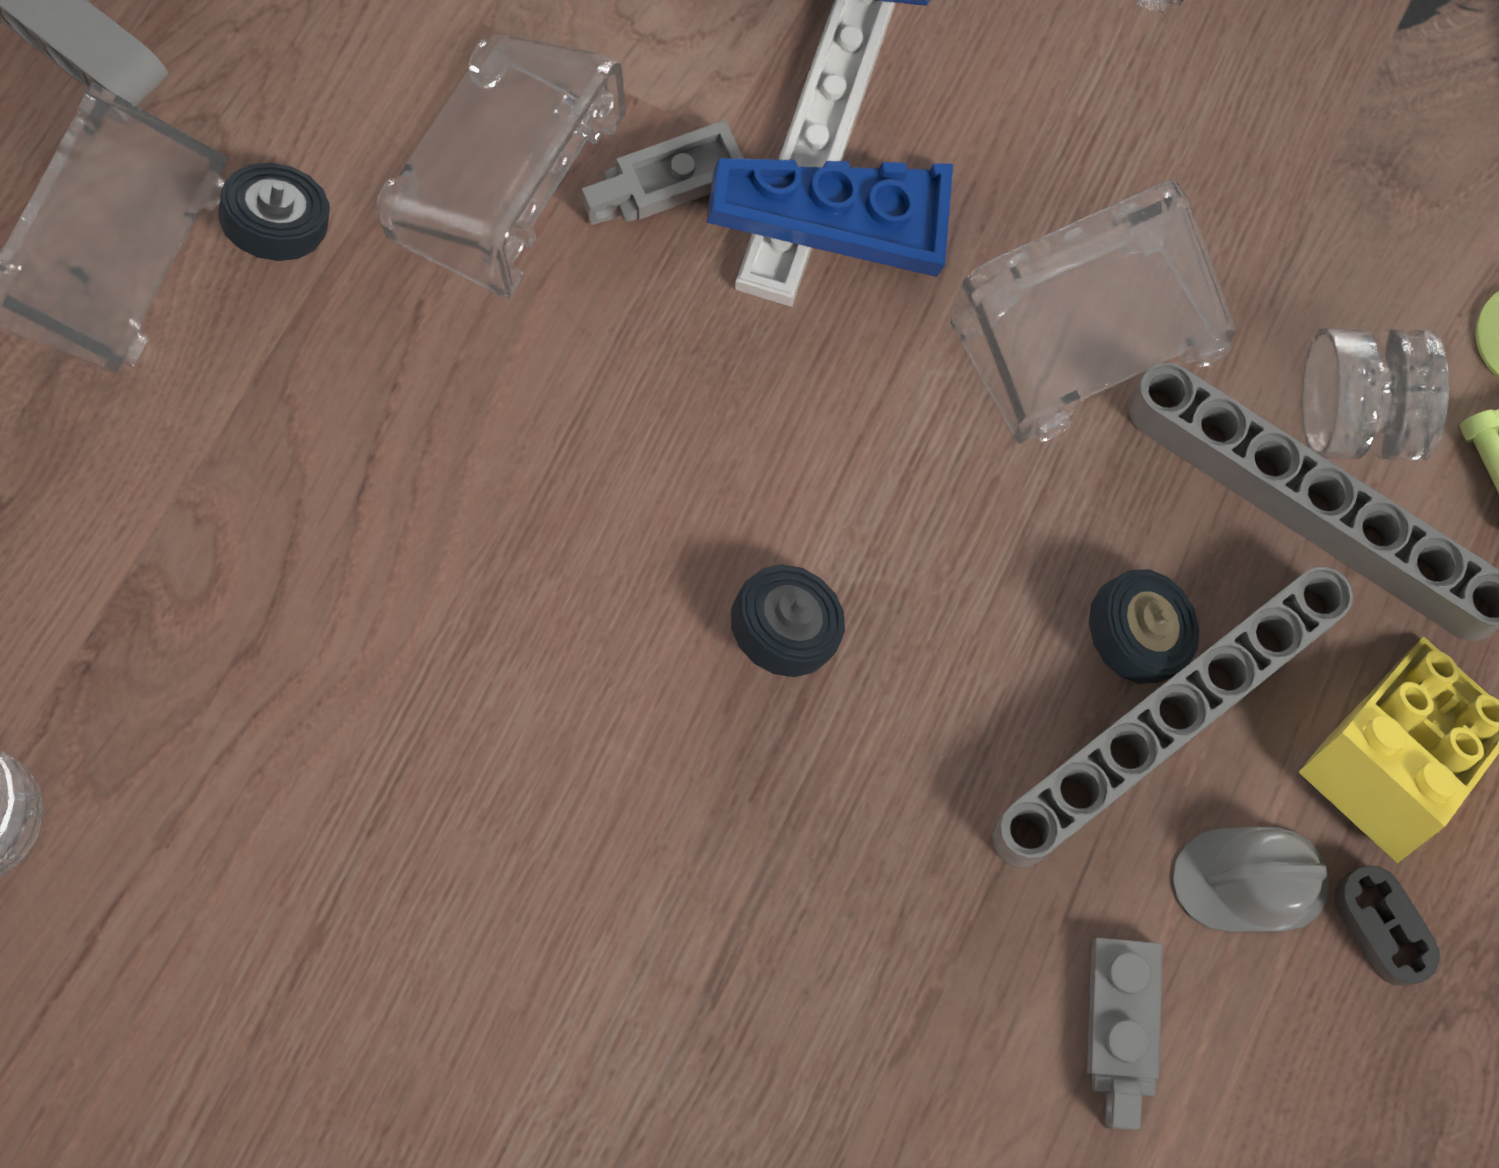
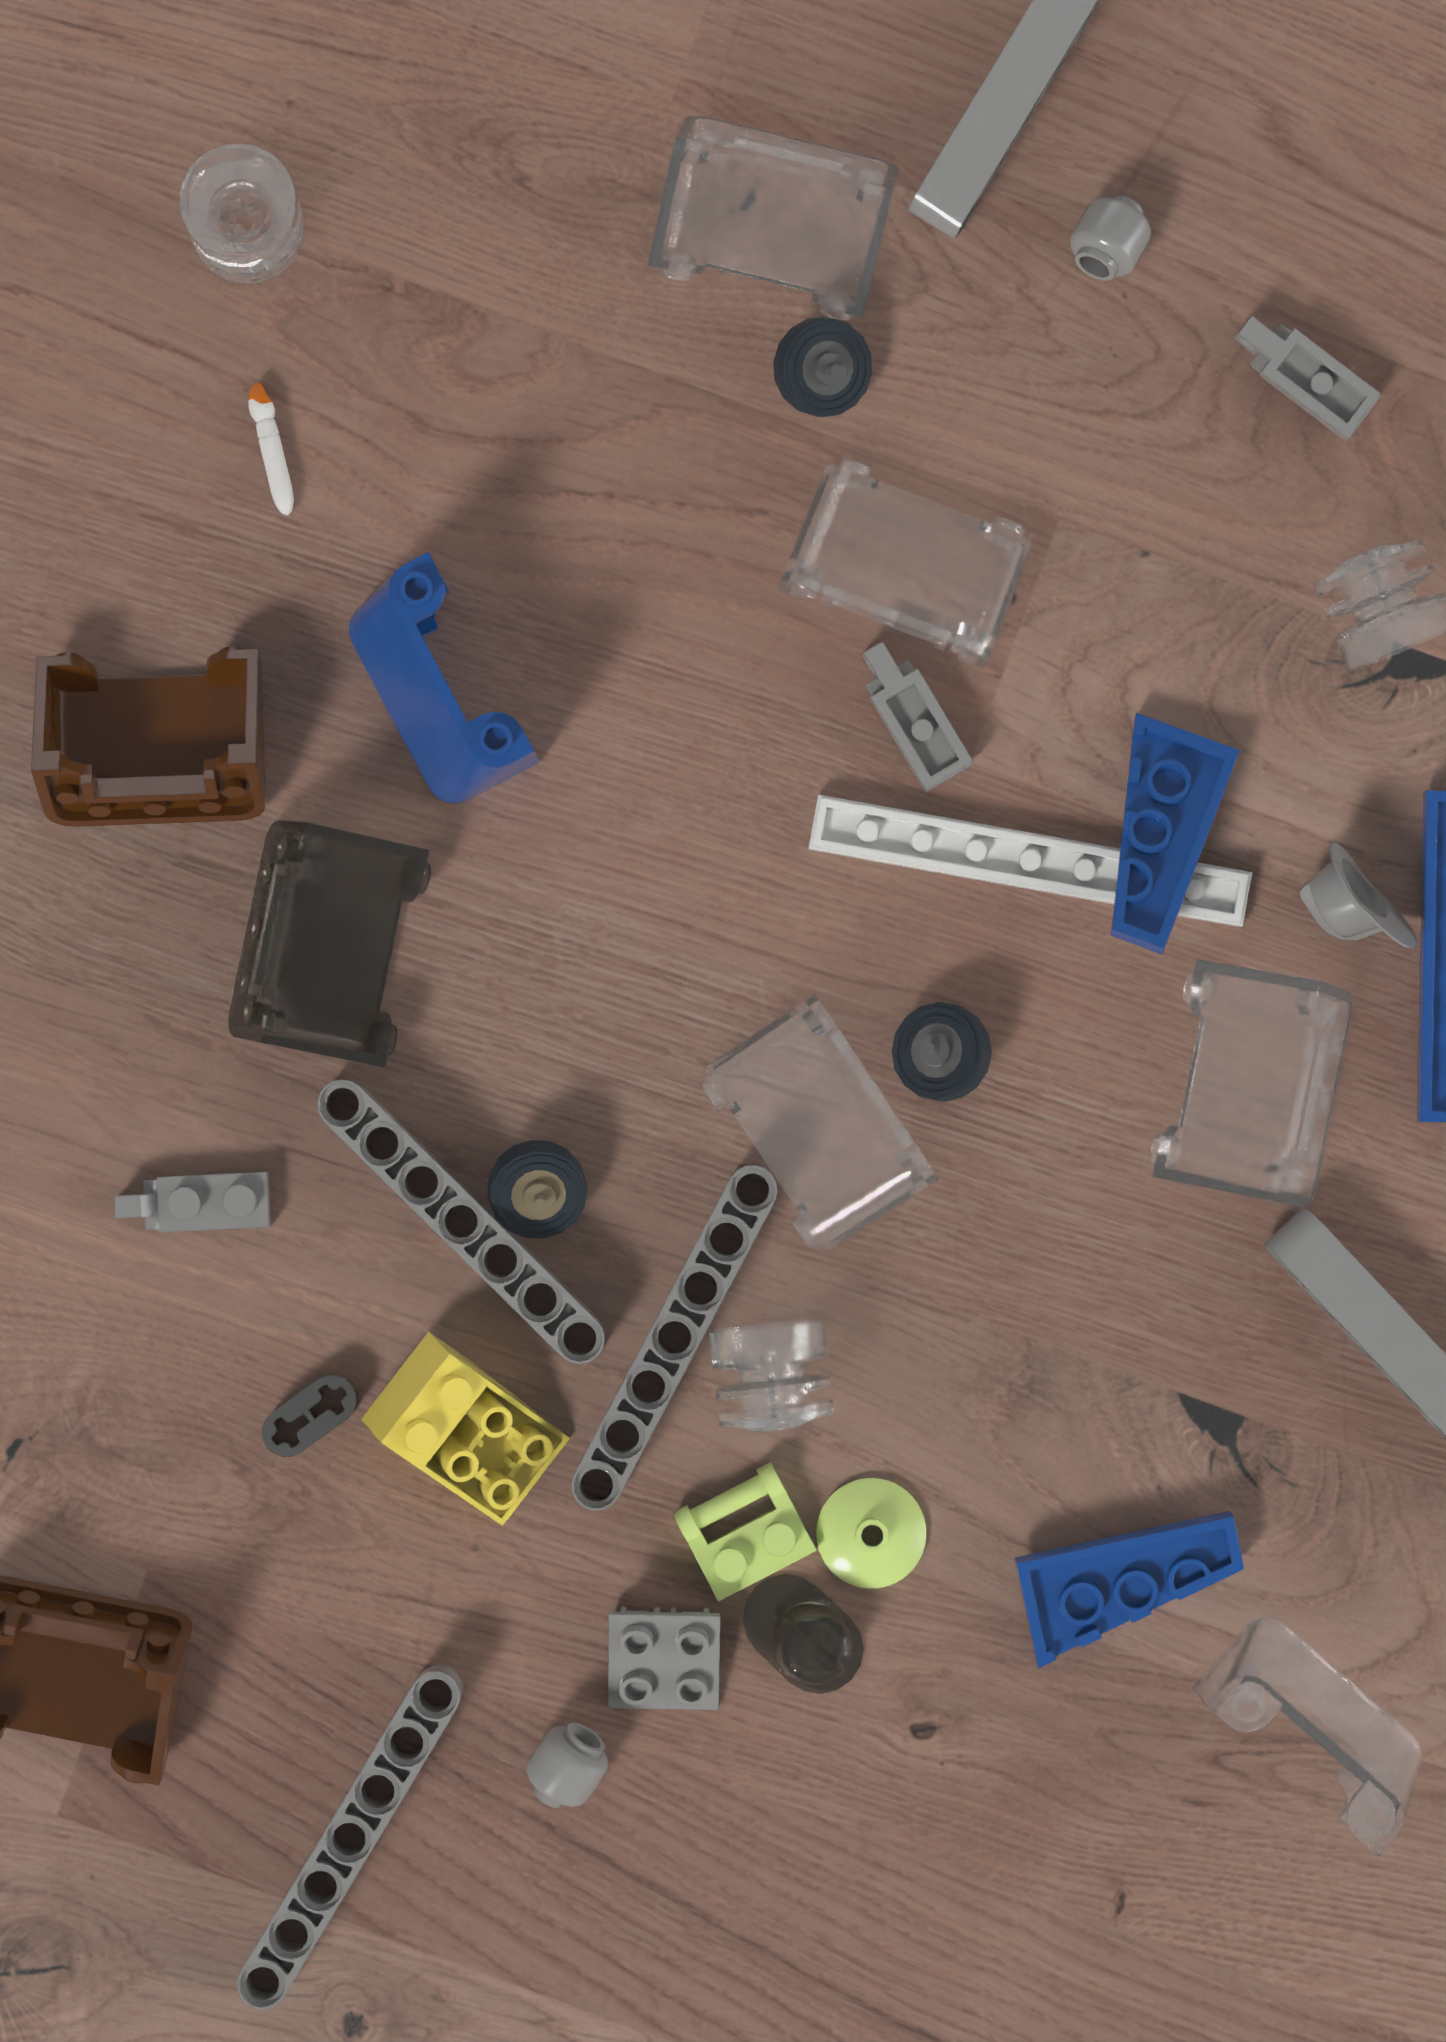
camera: 85 degrees right, 15 degrees up
blue wing [706,158,953,277] -> none
black wheel [731,564,845,677] -> none
light grey piece [1172,827,1330,932] -> none
none -> reddish brown windscreen [31,646,266,827]
none -> clear smoke windscreen [228,820,431,1068]
none -> white piece [248,382,294,516]
none -> blue windscreen [349,552,540,804]
none -> black wheel [892,1002,992,1102]

